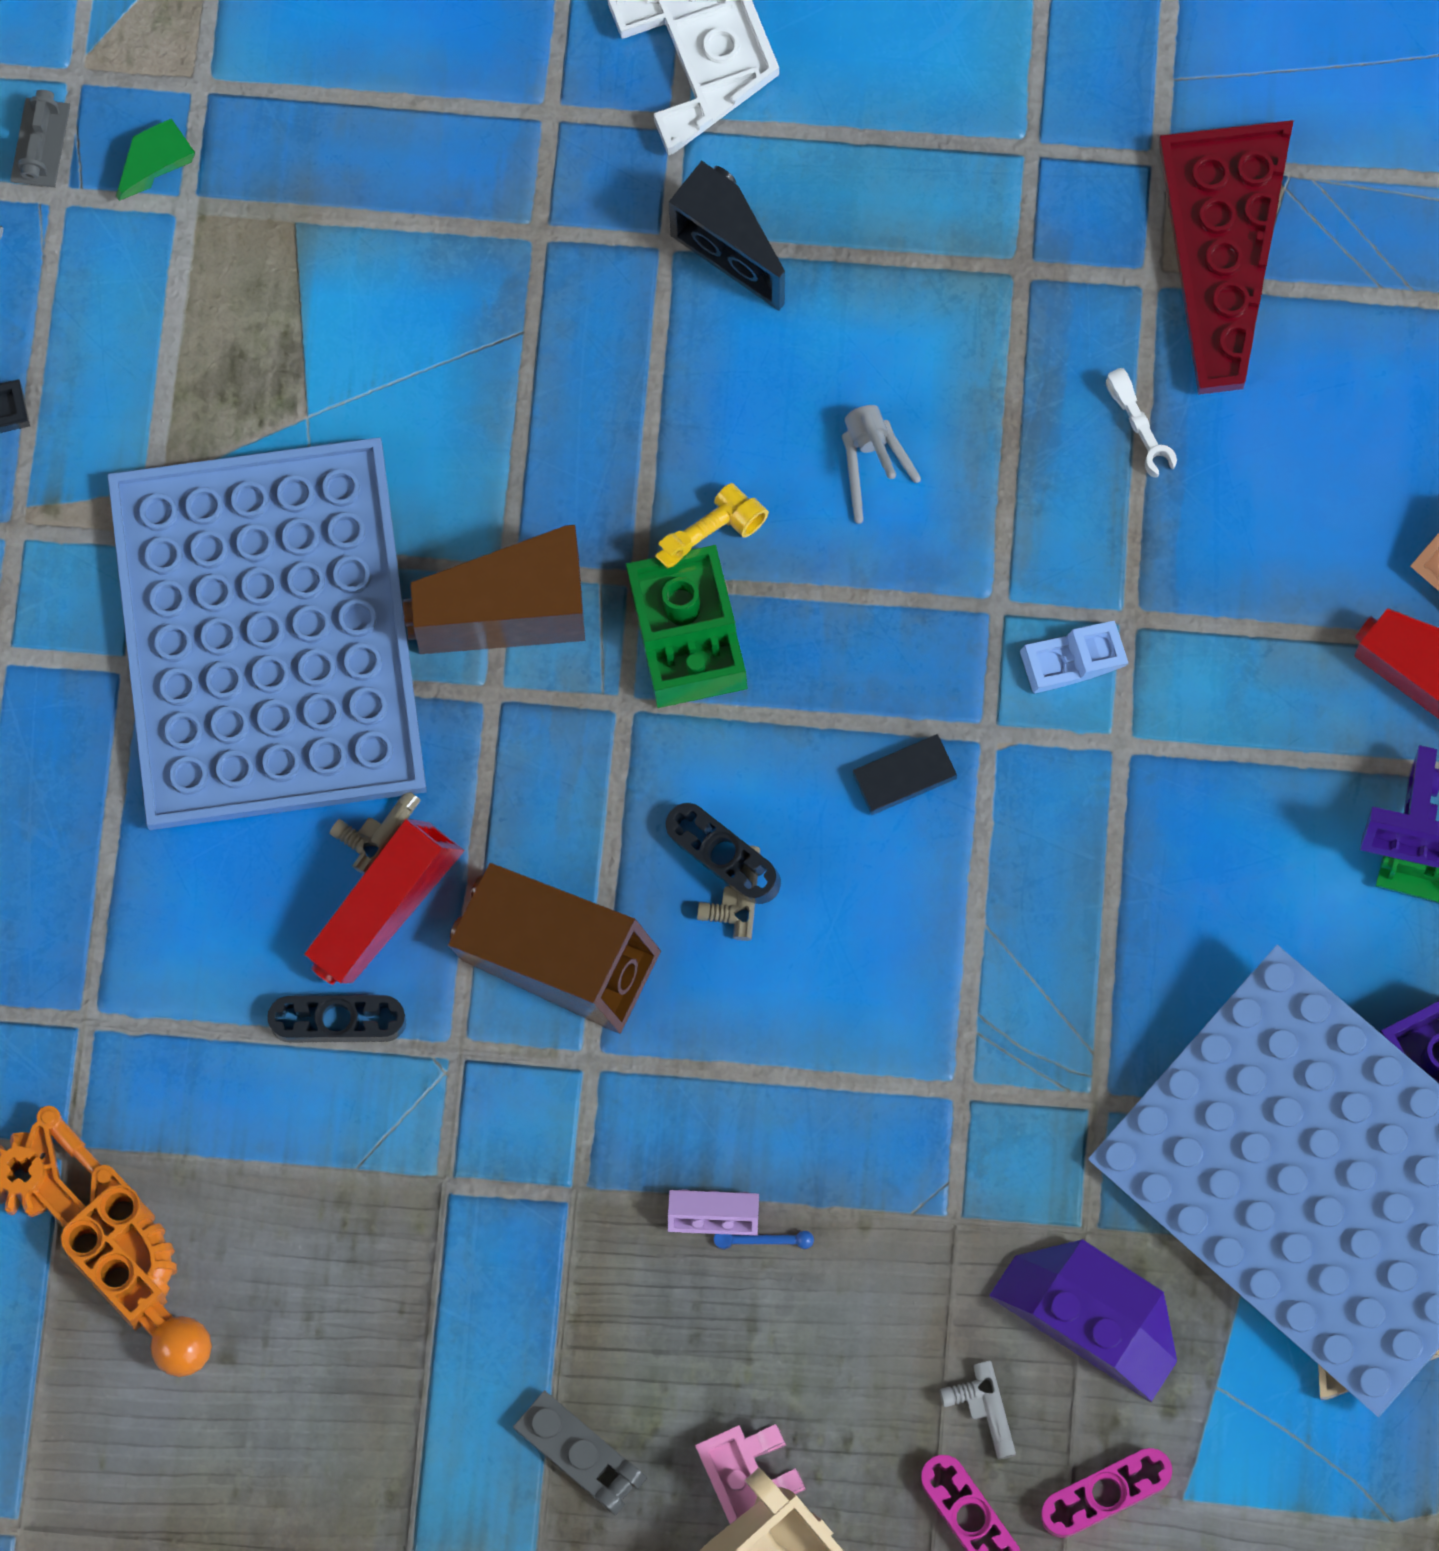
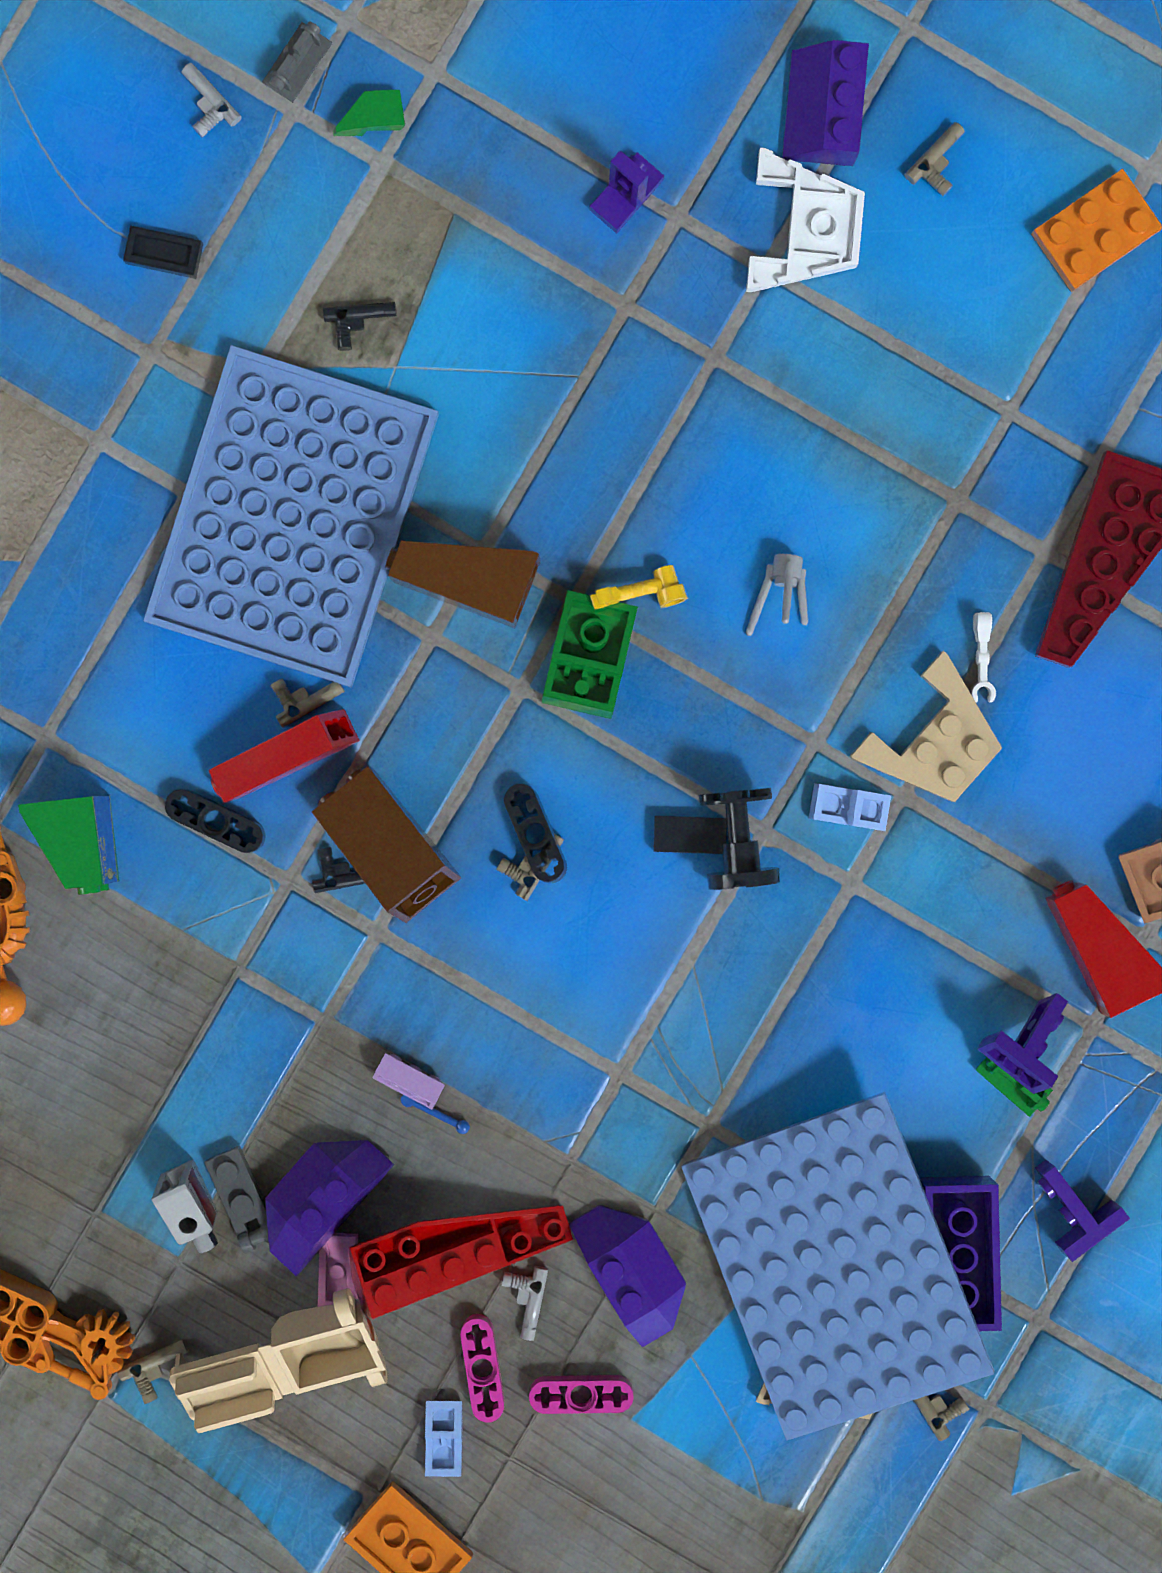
camera: 25 degrees right, 15 degrees up
black slope [669,160,785,311] -> none
none -> green slope [18,796,120,895]
none -> light grey torso [151,1159,218,1253]
none -> dark purple wedge [265,1140,395,1276]
none -> black hose [312,847,365,894]
none -> black hose [323,302,397,351]
none -> red wedge [349,1205,573,1319]
none -> dark purple bracket [590,150,664,234]
none -> black piece [699,788,780,890]
none -> tan wing [849,651,1002,802]

